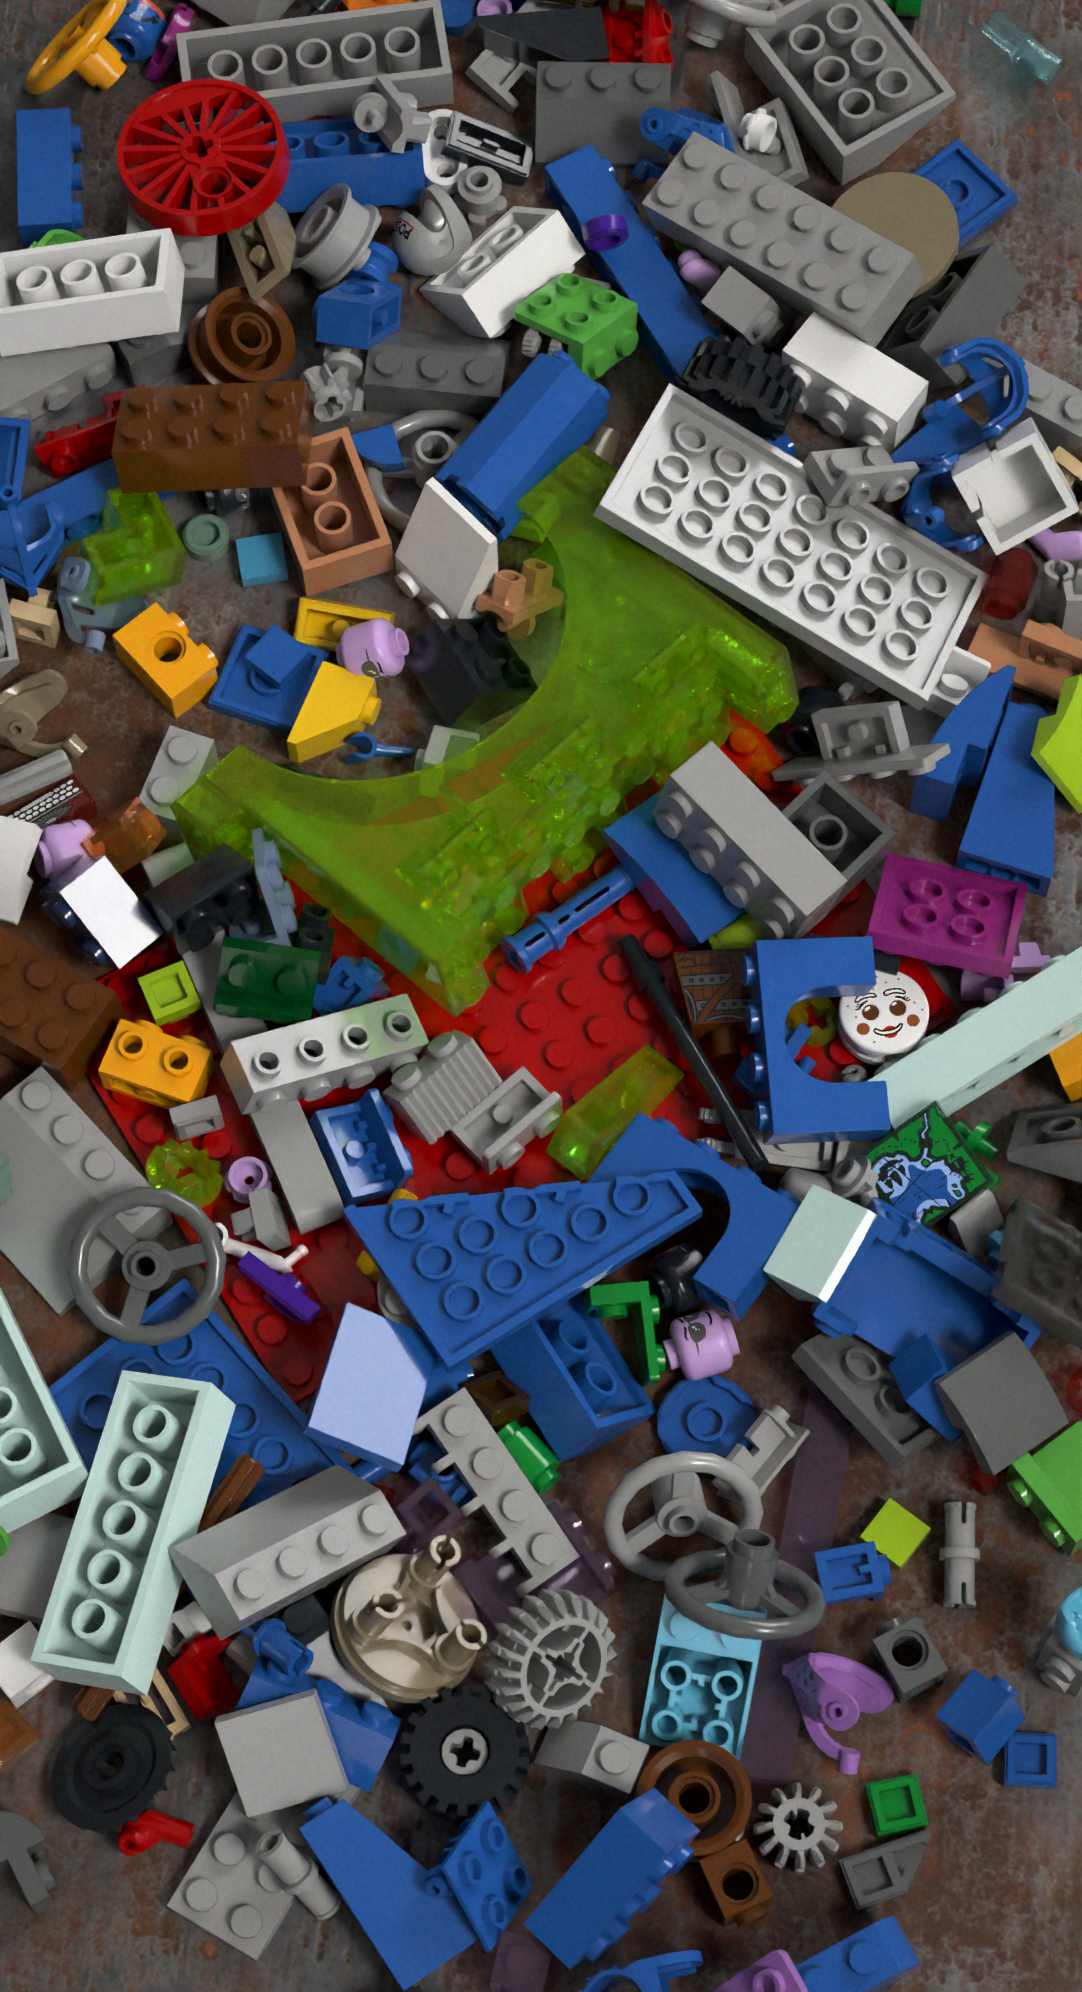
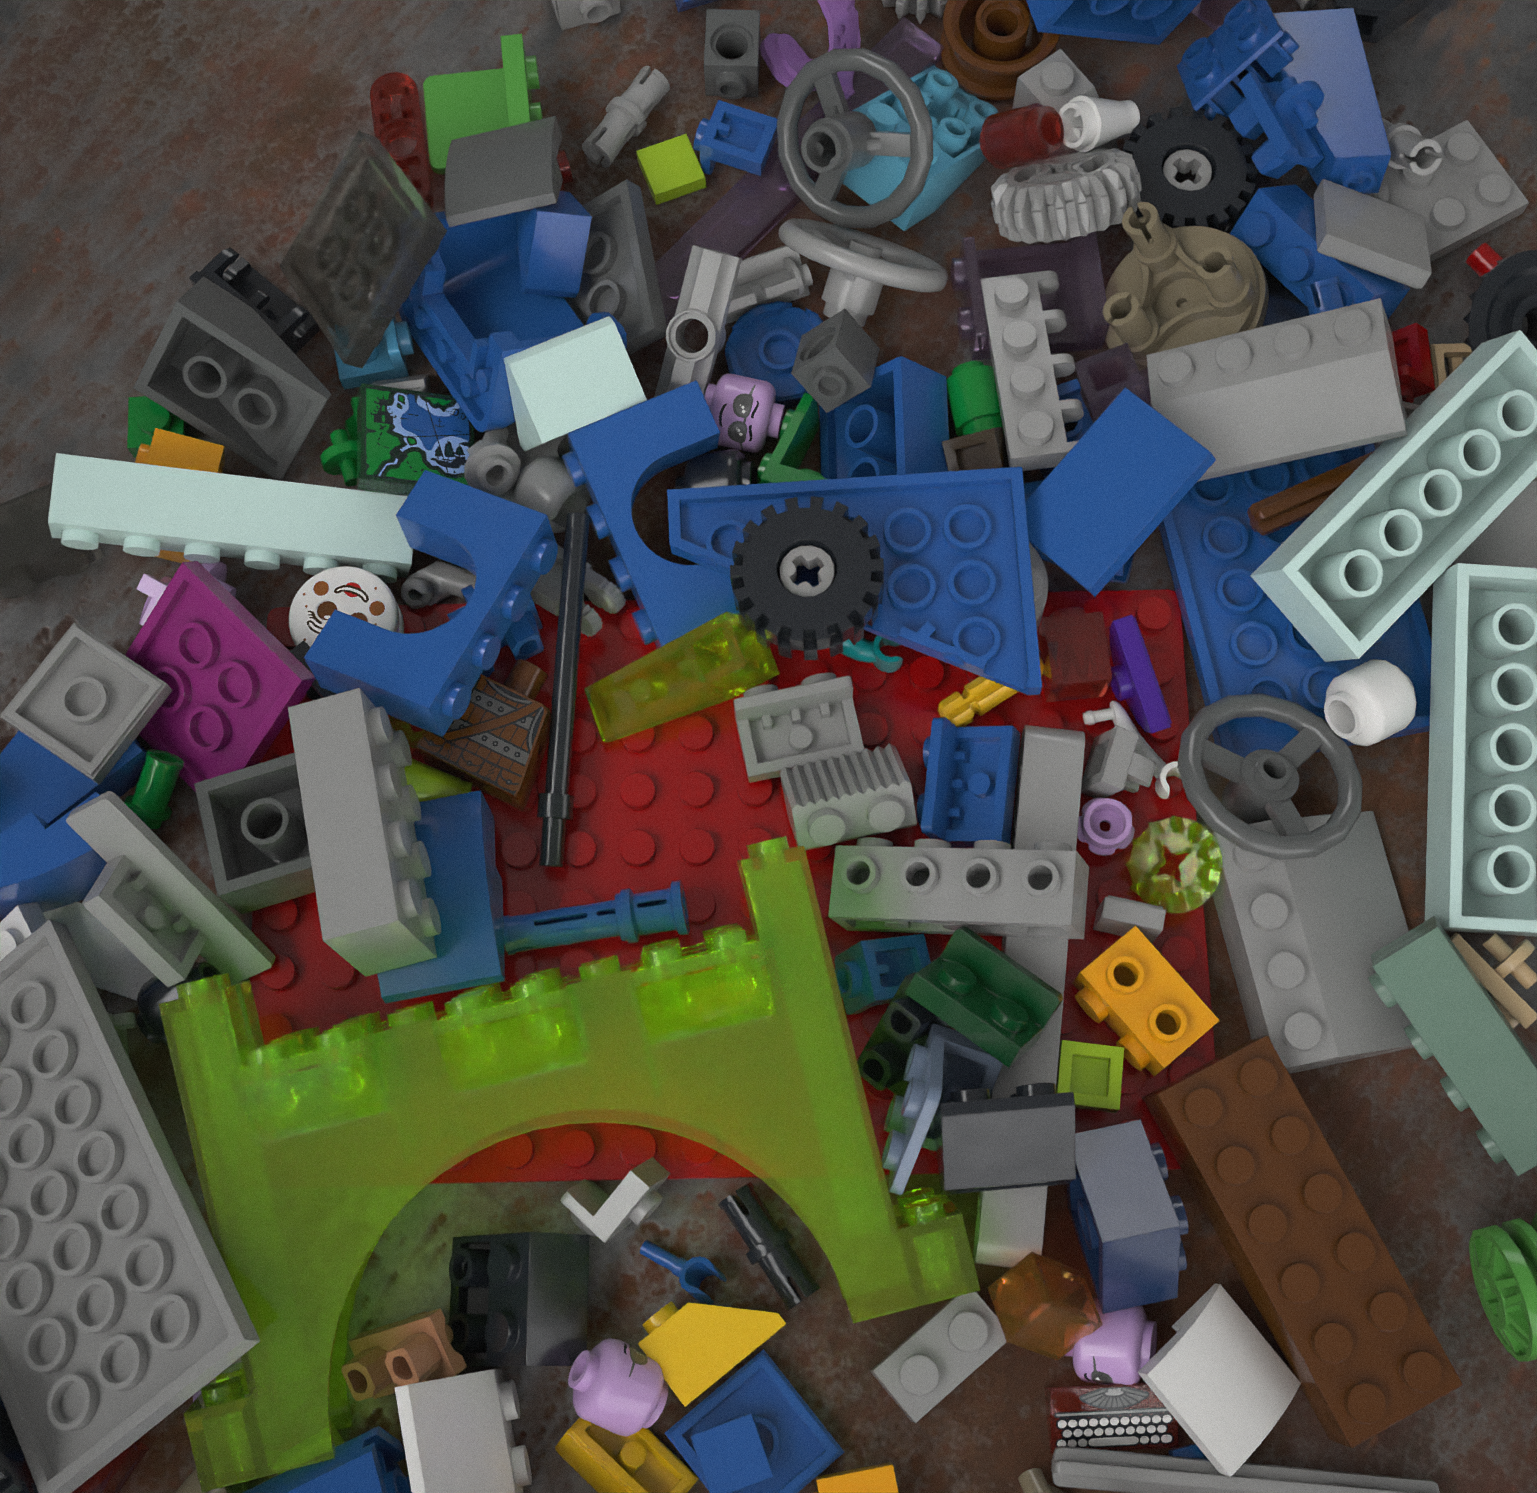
camera: 150 degrees left, 5 degrees up
none -> light grey tile [0,622,173,785]
none -> green pin [124,749,184,829]
none -> light grey piece [654,245,742,397]
none -> black bush [730,496,884,660]
none -> dark grey brick [791,309,880,413]
none -> clear red brick [979,103,1064,169]
none -> white cone [1057,95,1140,152]
none -> blue hips [1228,72,1325,179]
none -> white head [1324,659,1417,746]

